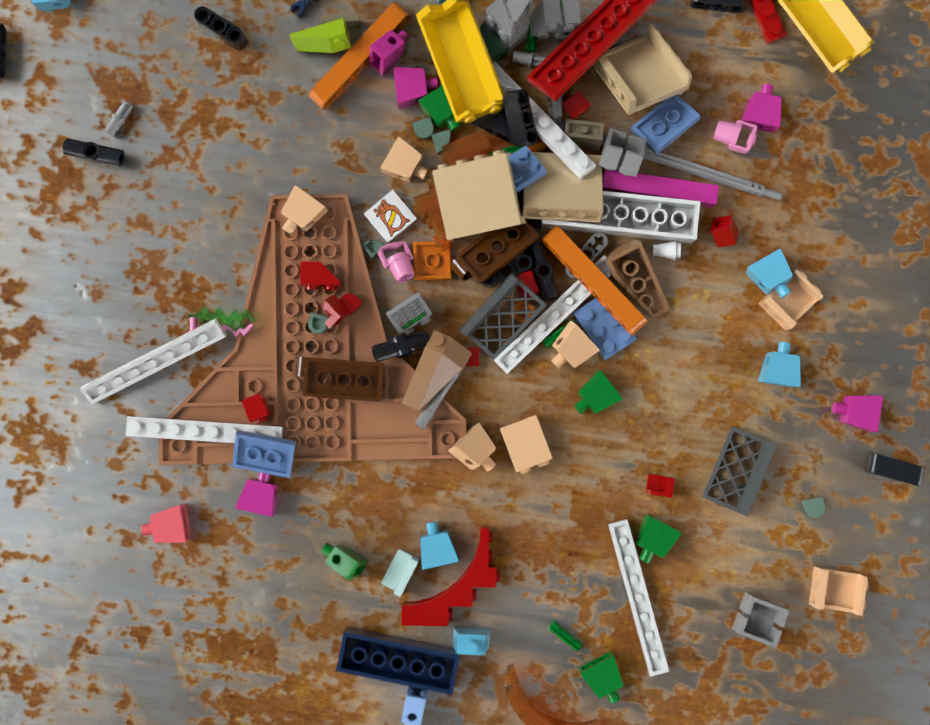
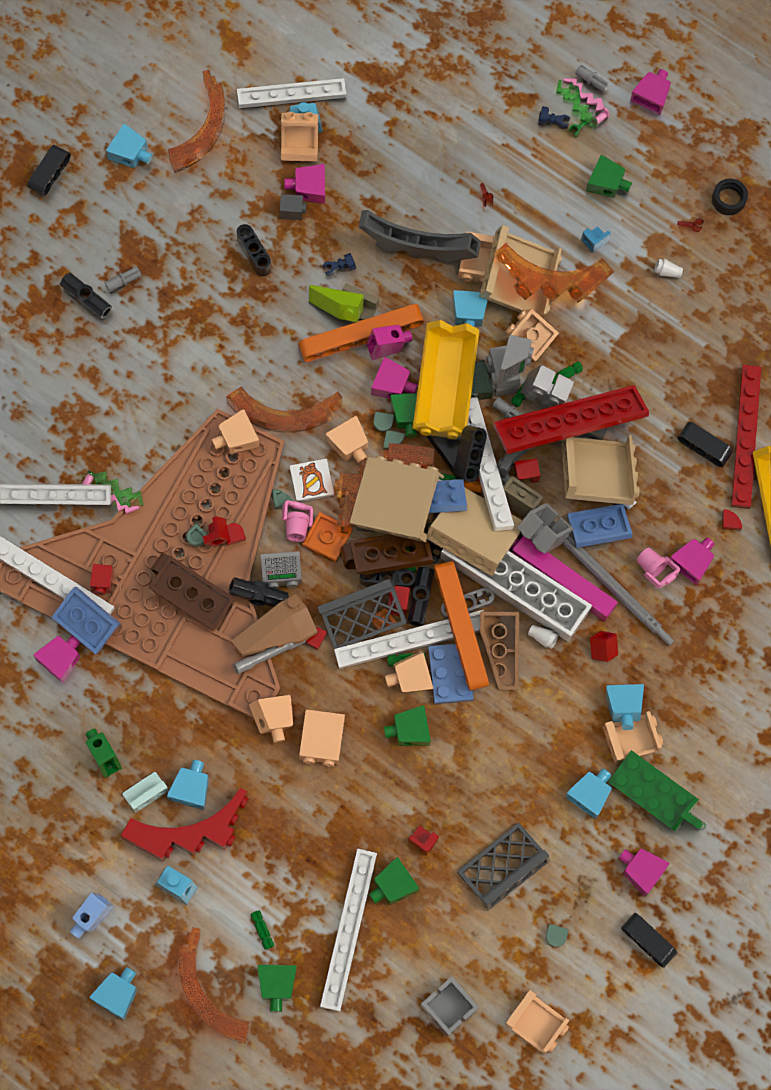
camera: 20 degrees right, 15 degrees down
red slope [300,261,342,291] -> none
dark blue brick [336,626,460,695] -> none
none -> clear orange arch [226,386,343,433]
none -> green hinge [608,750,707,832]
none -> red tile [722,509,742,530]

